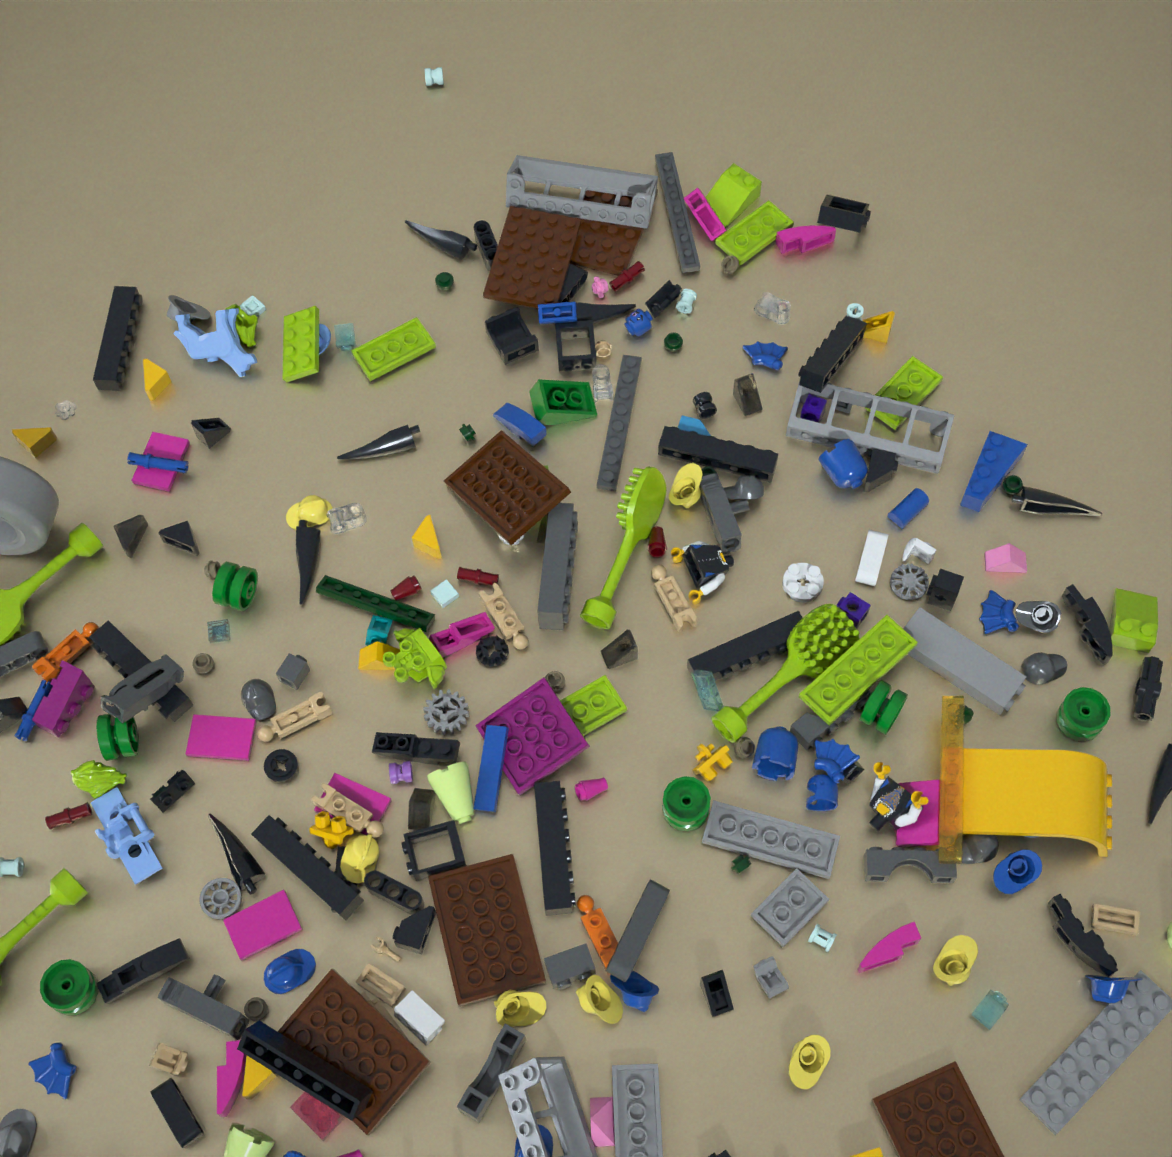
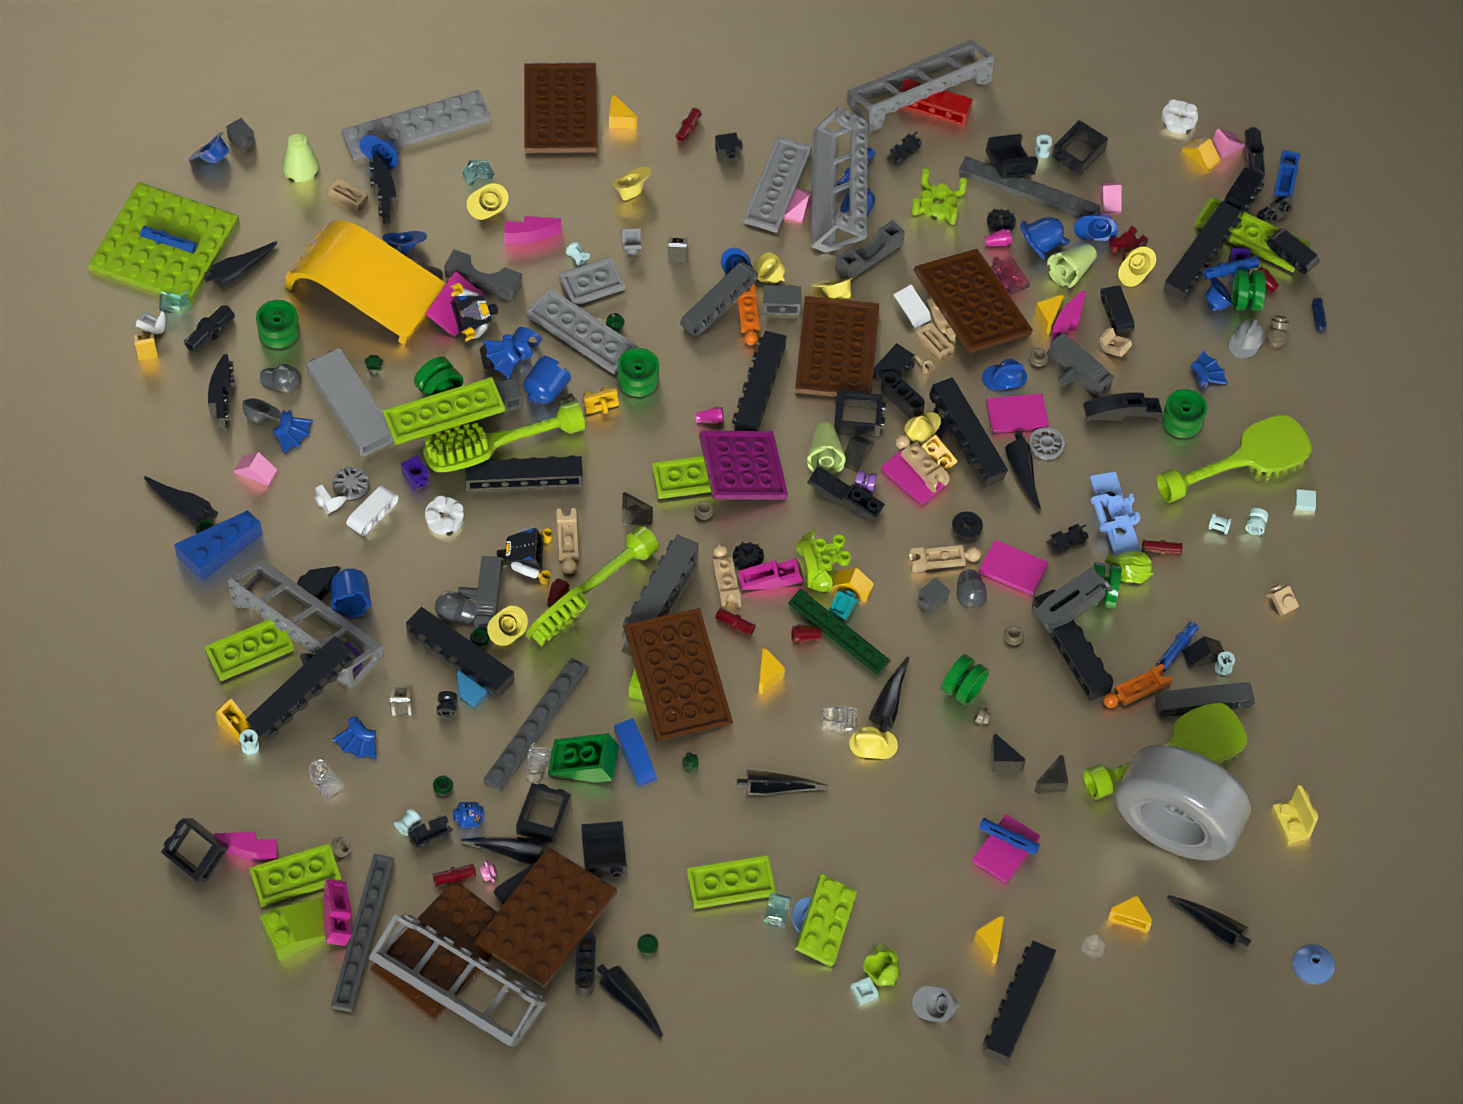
camera: 165 degrees left, 5 degrees down
magenta wedge [32,660,95,738] -> none
light blue animal [173,308,257,377] -> none
black slope [191,418,231,449] -> none
clear light blue tile [207,619,230,643] -> none
black brick [237,1020,373,1121] -> none
light grey gear [423,689,469,735] -> none
light aqua tile [430,579,459,608] -> none
blue tile [474,725,509,812] -> none
blue brick [538,302,577,324] -> none
tan plate [595,340,612,358] -> none
clear light blue plate [691,670,723,711] -> none
blue brick [887,488,929,529] -> none
black brick [926,568,964,611] -> none
clear yellow plate [939,696,965,864] -> none
lime slope [1109,588,1158,653] -> none

